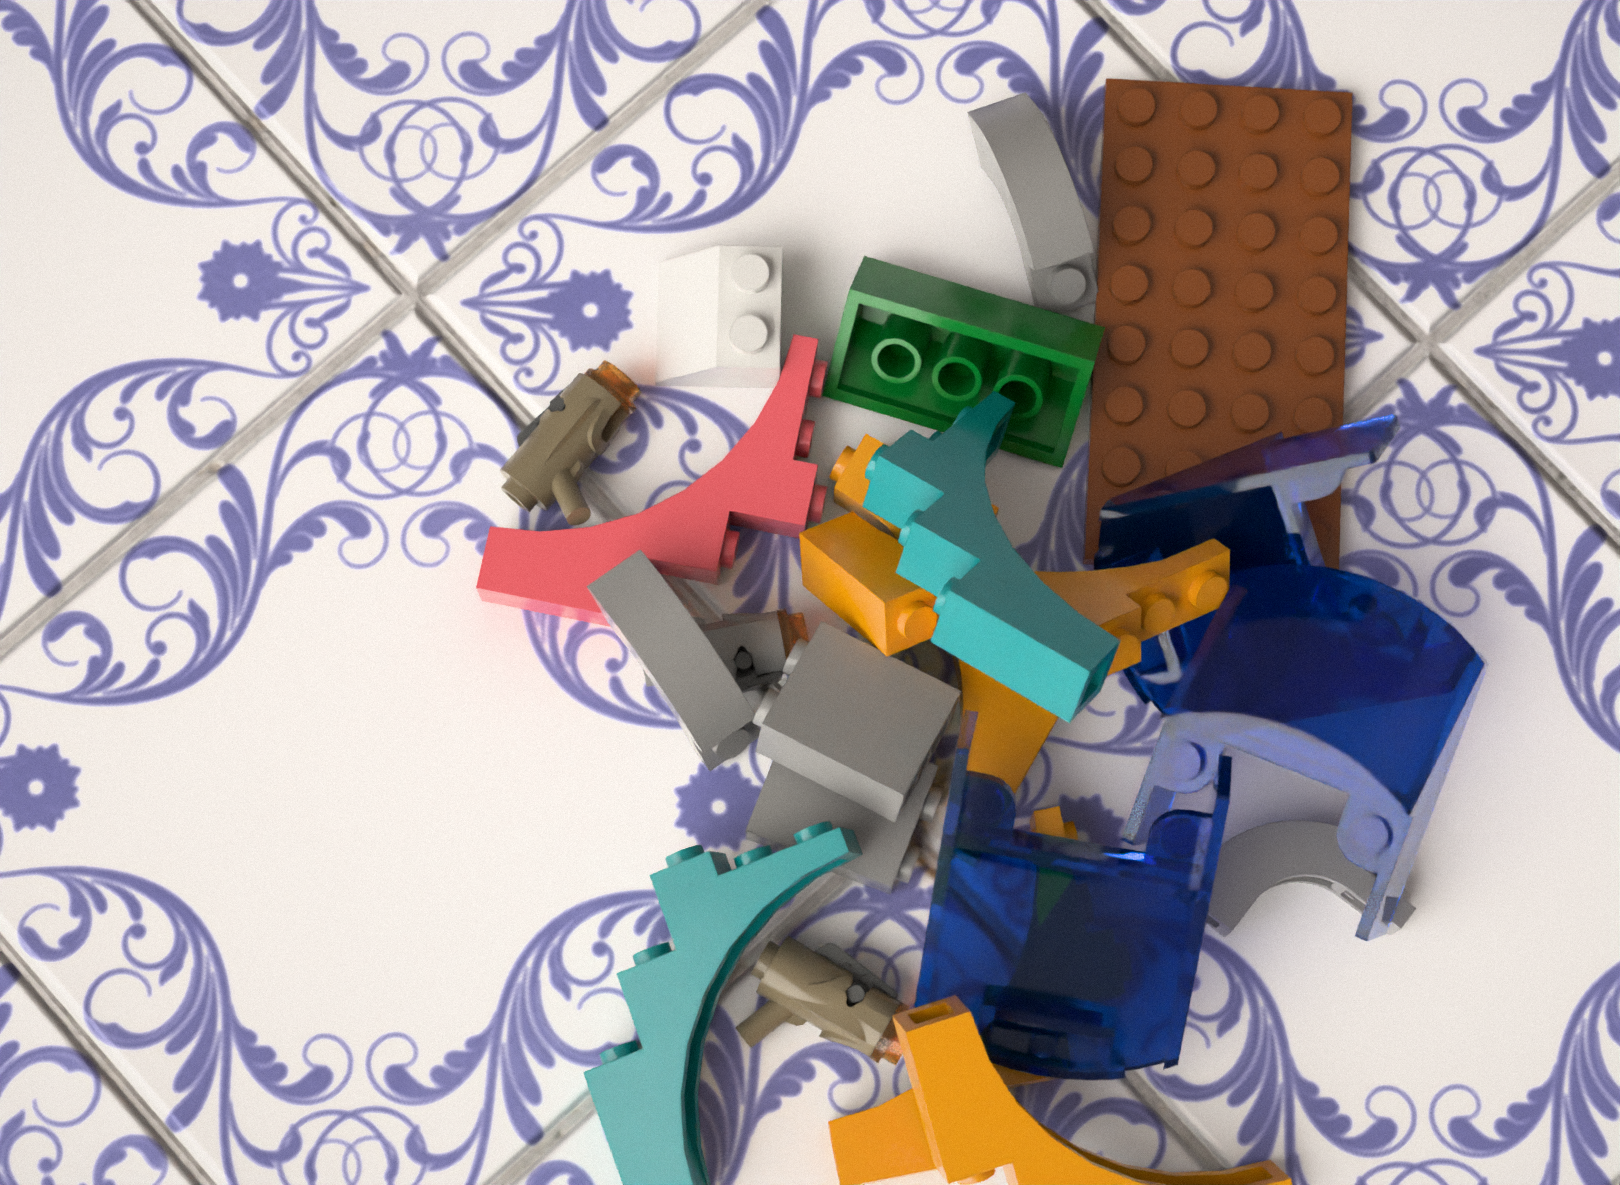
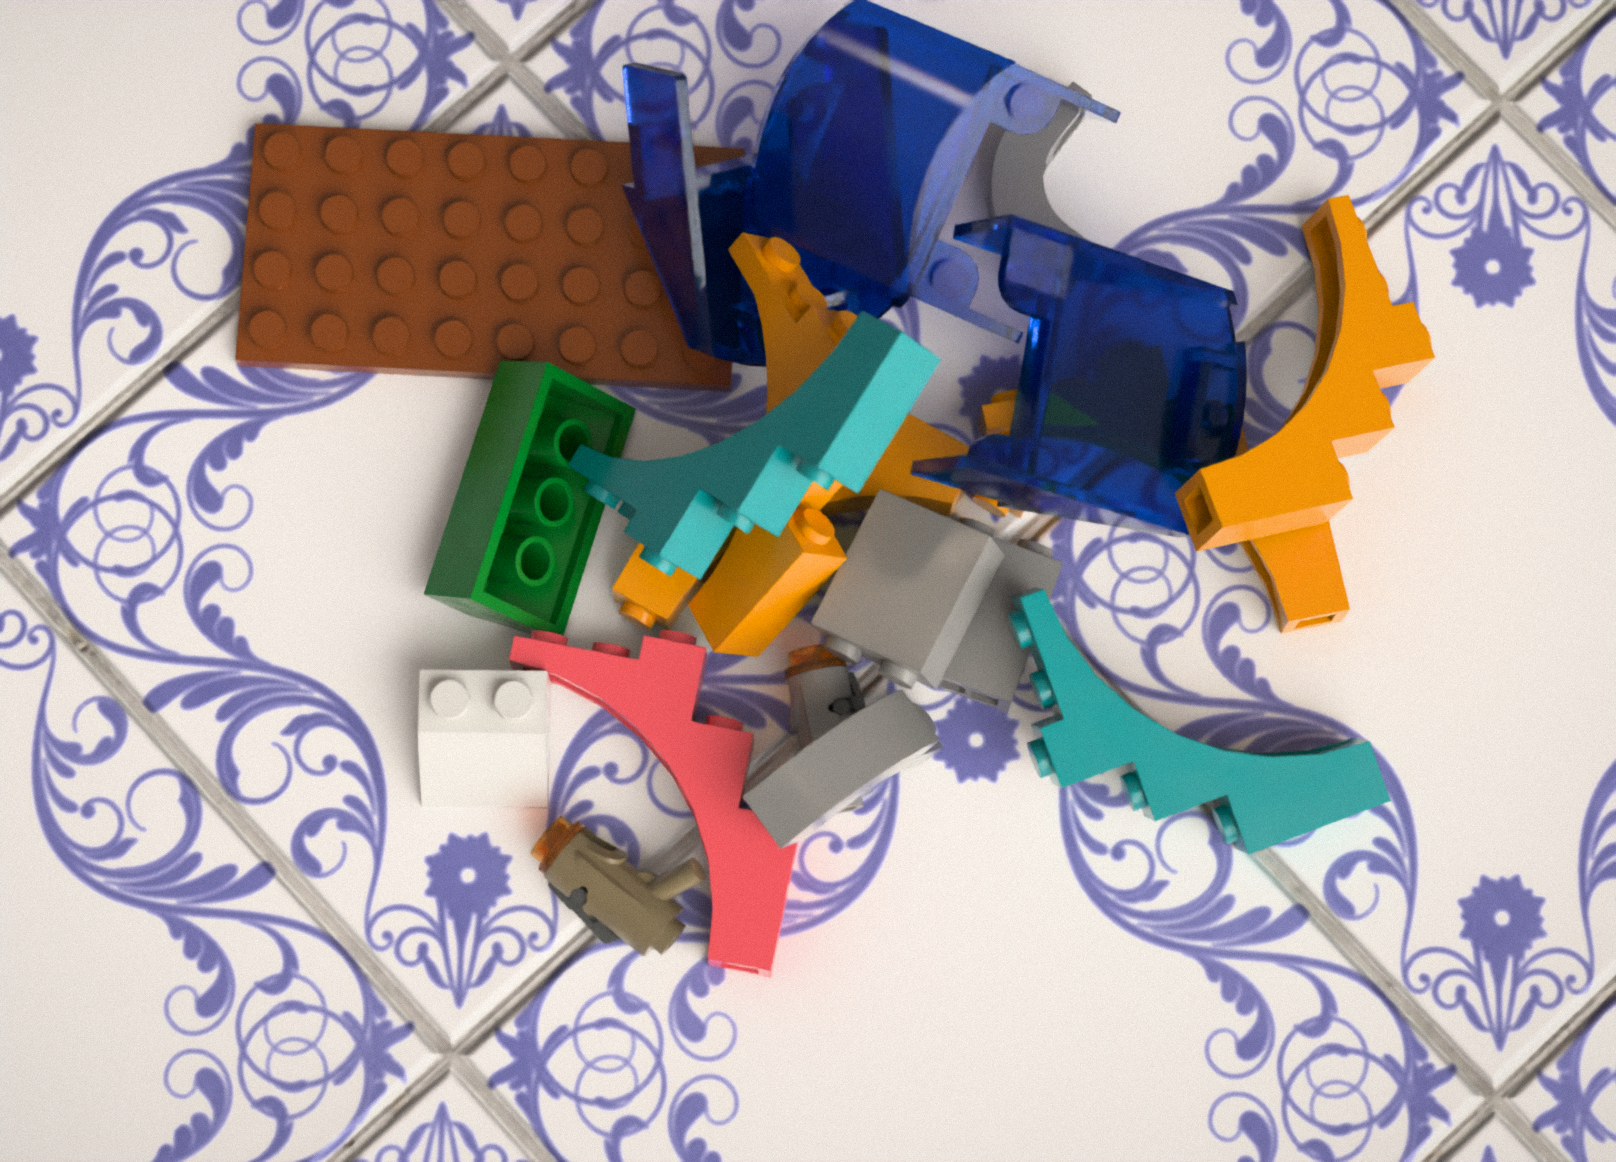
camera: 90 degrees left, 0 degrees up
dark tan piece [736,936,910,1066] -> none
light grey arch [967,93,1099,314] -> none

